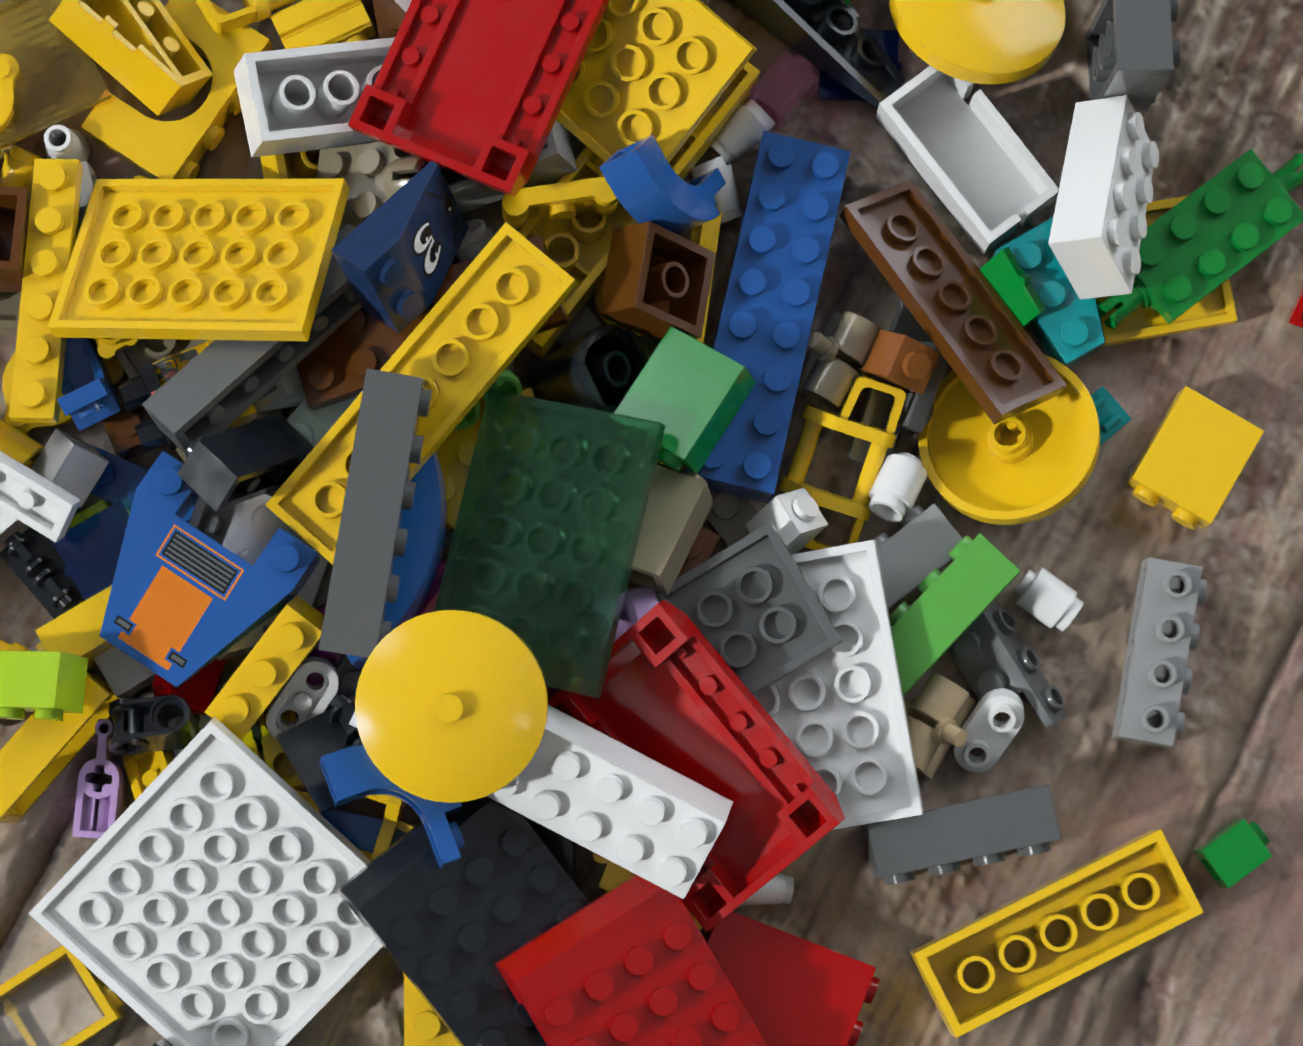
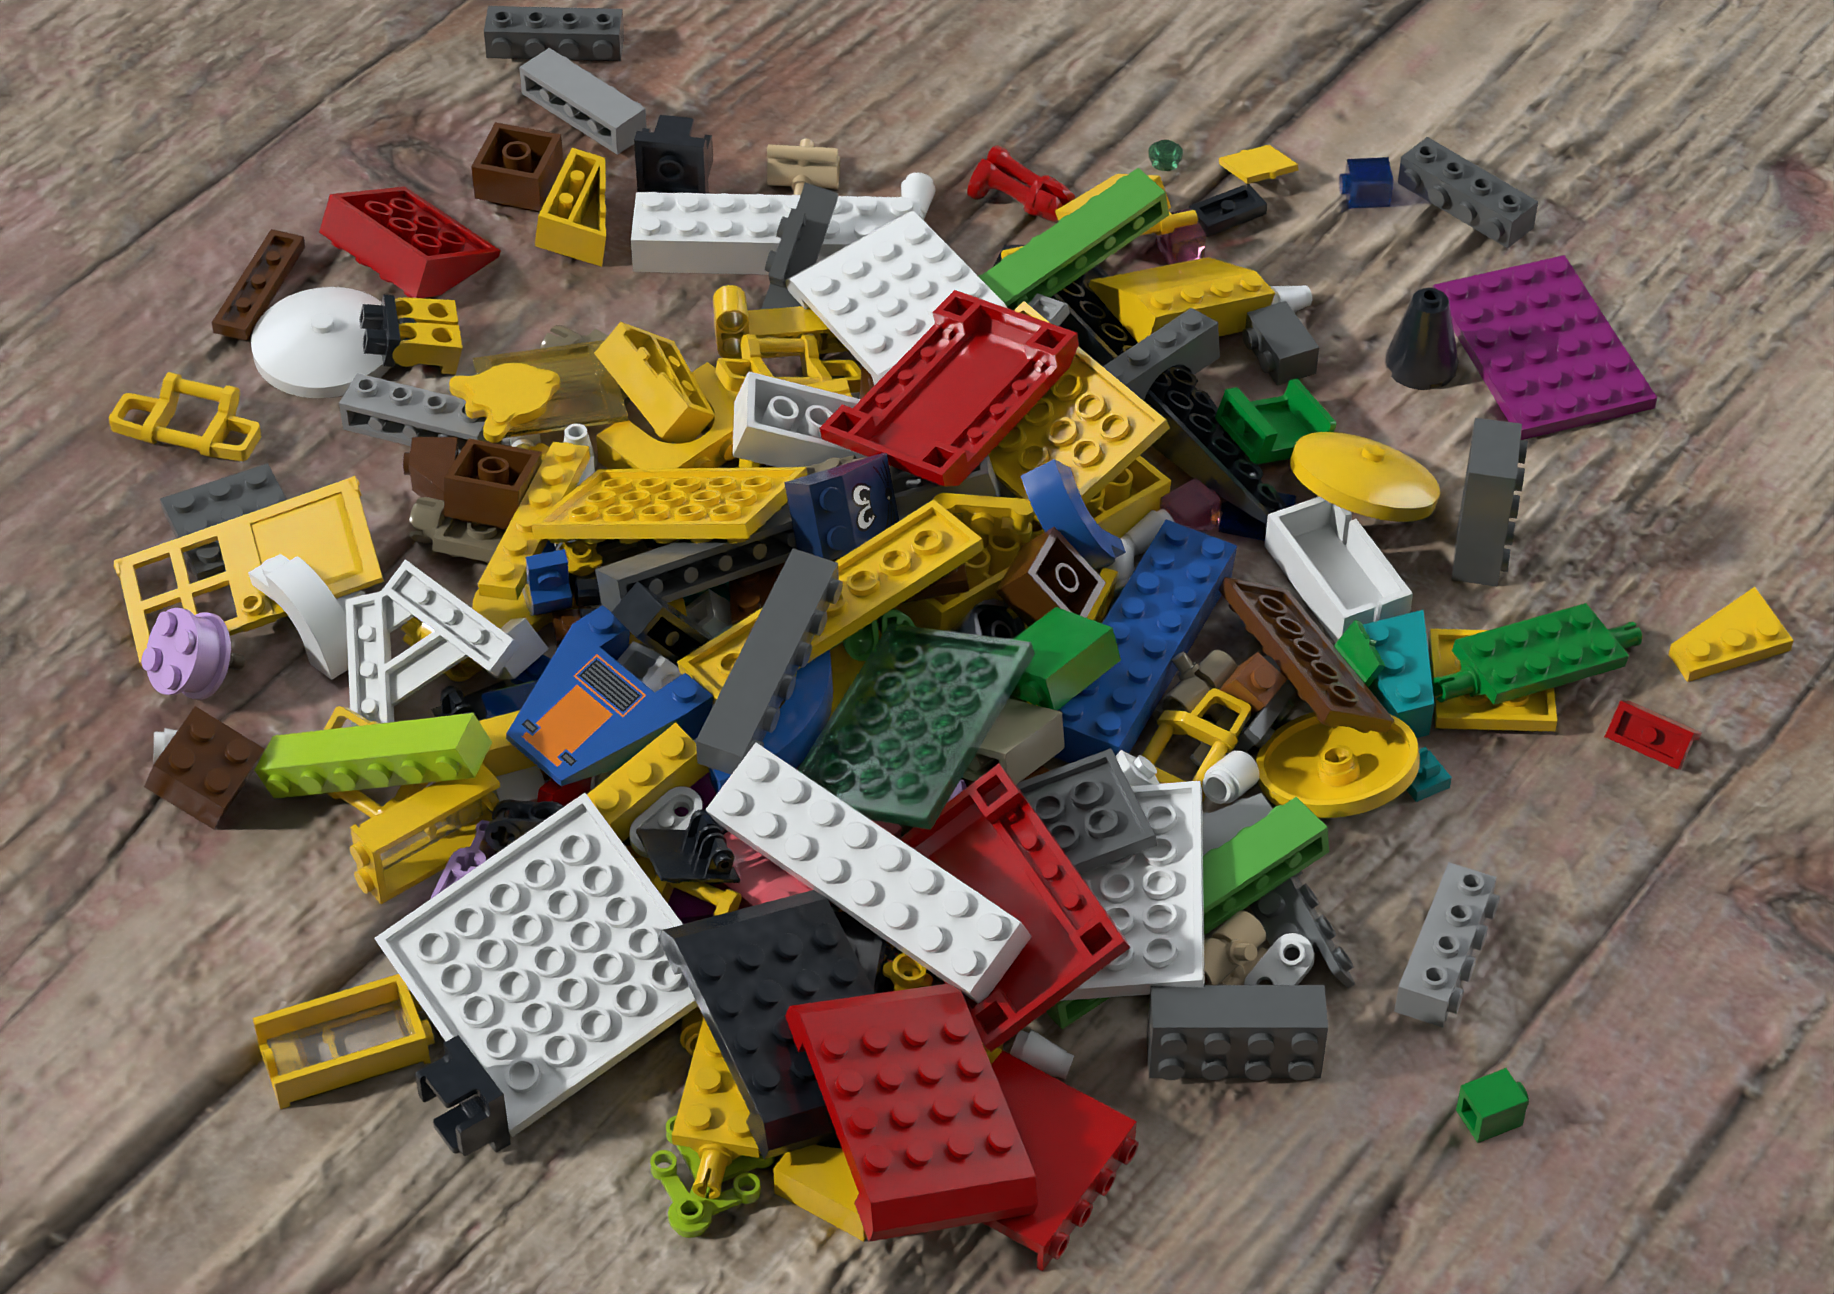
camera: 10 degrees right, 35 degrees down
blue arch [319,745,465,869] -> none
yellow dish [355,610,548,803] -> none
yellow brick [909,829,1204,1038] -> none
white brick [1014,567,1084,632] -> none
white piece [1048,95,1159,300] -> none
yellow brick [1125,386,1264,530] -> none

